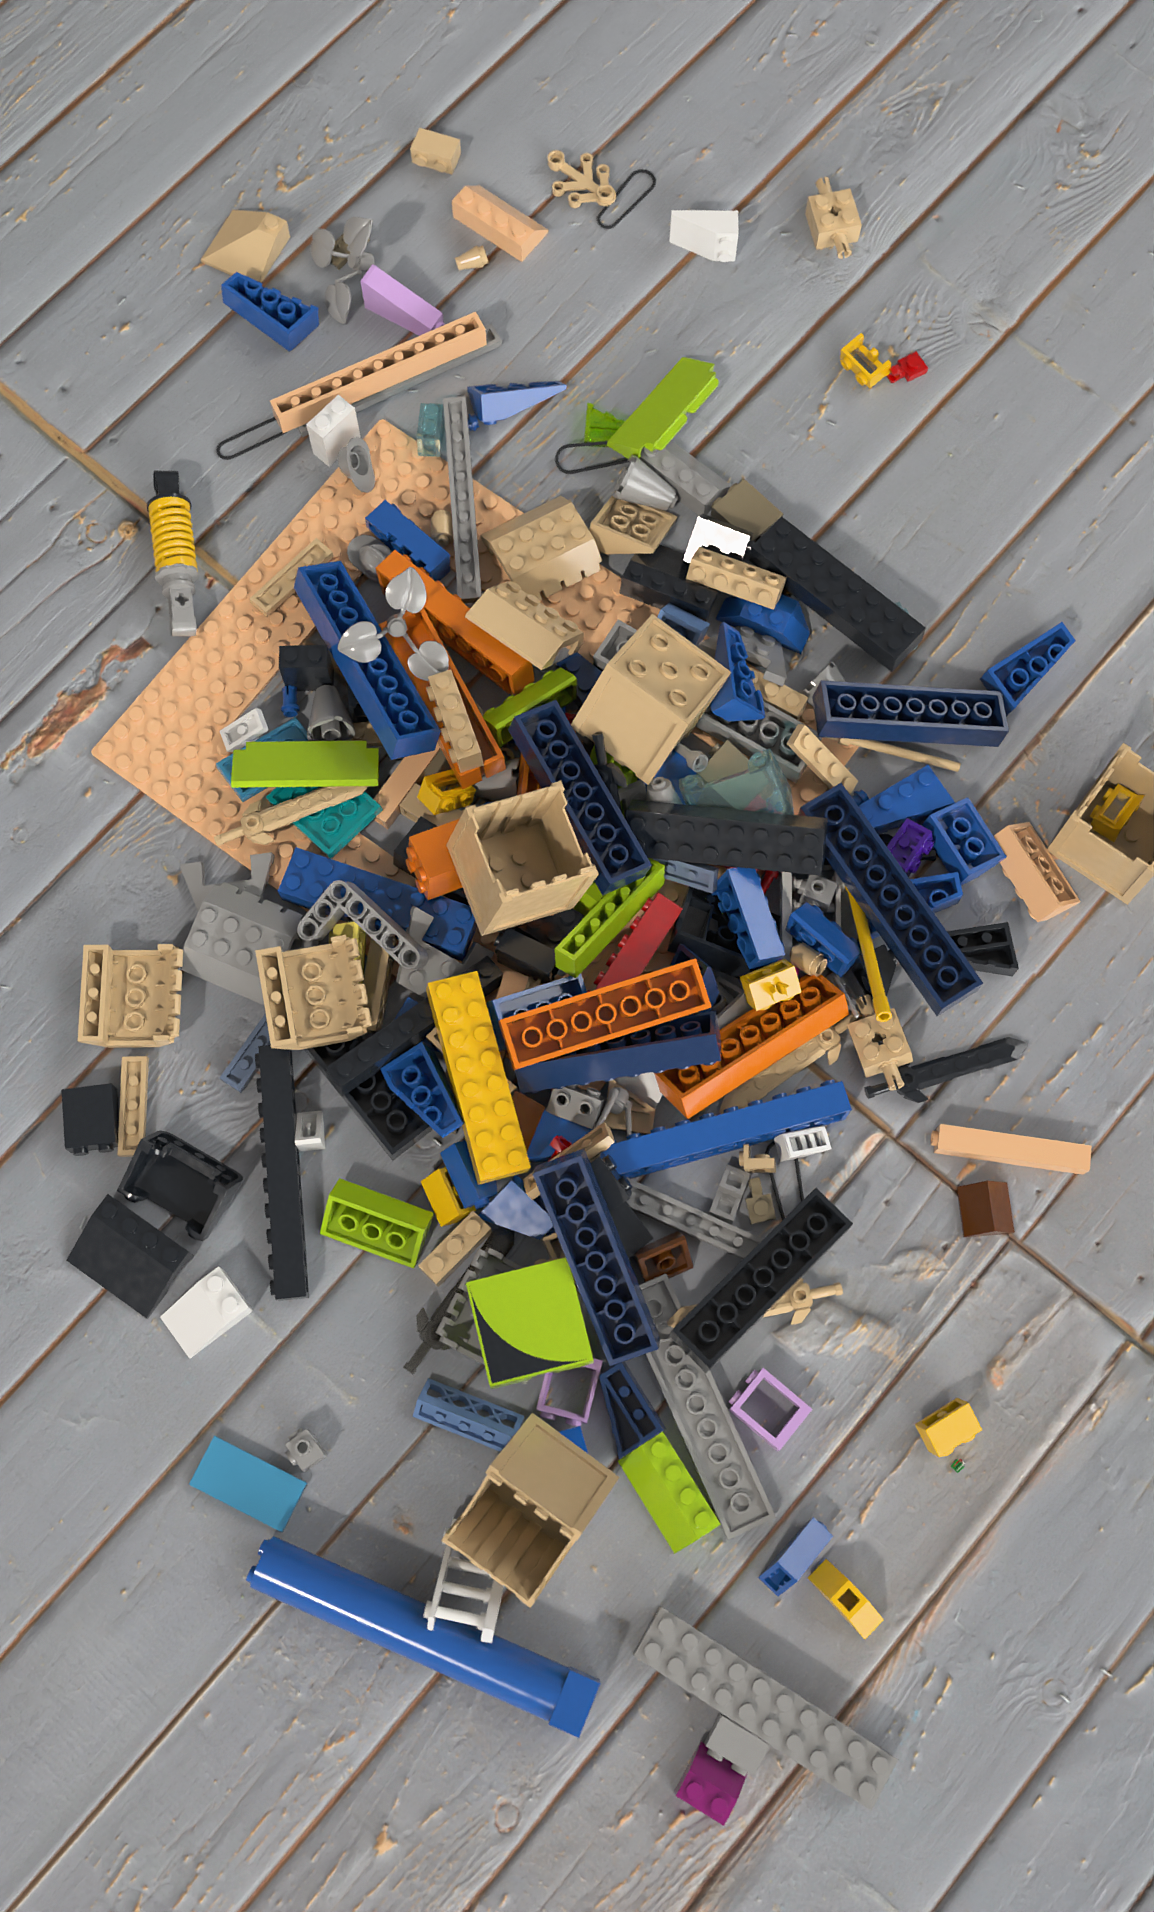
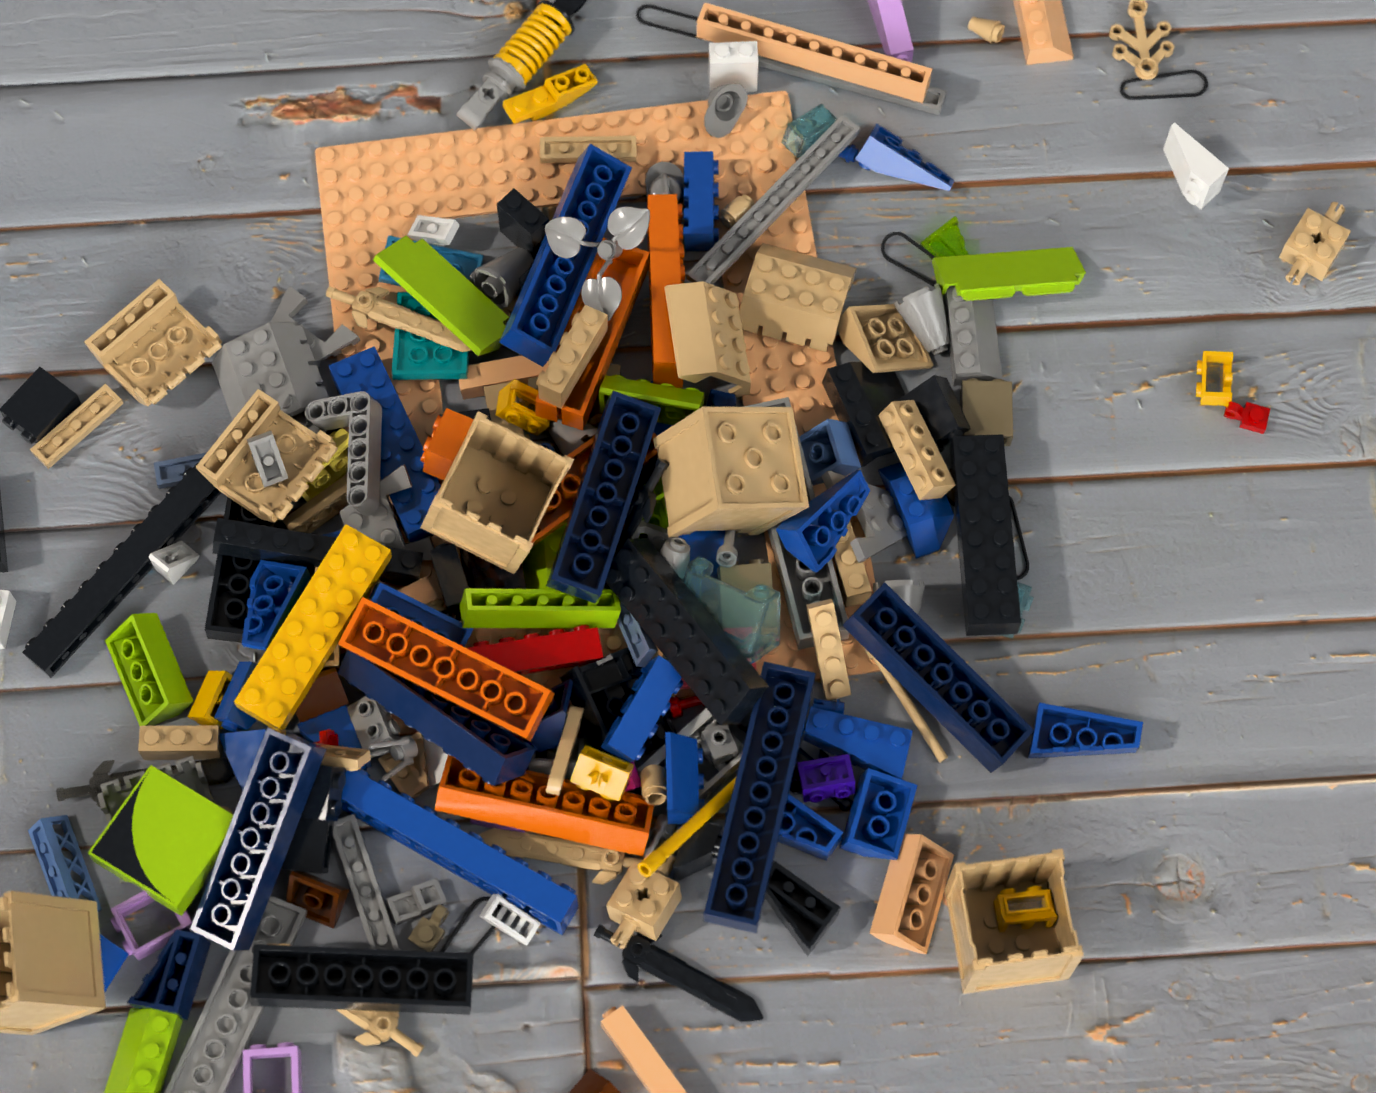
camera: 45 degrees right, 5 degrees down
black windscreen [117,1130,243,1242] -> none
blue pin [281,685,300,717] -> none
tan bracket [739,1144,776,1173] -> none
none -> light grey slope [247,431,289,488]
none -> yellow slope [502,64,598,124]
none -> tan beam [546,705,584,796]

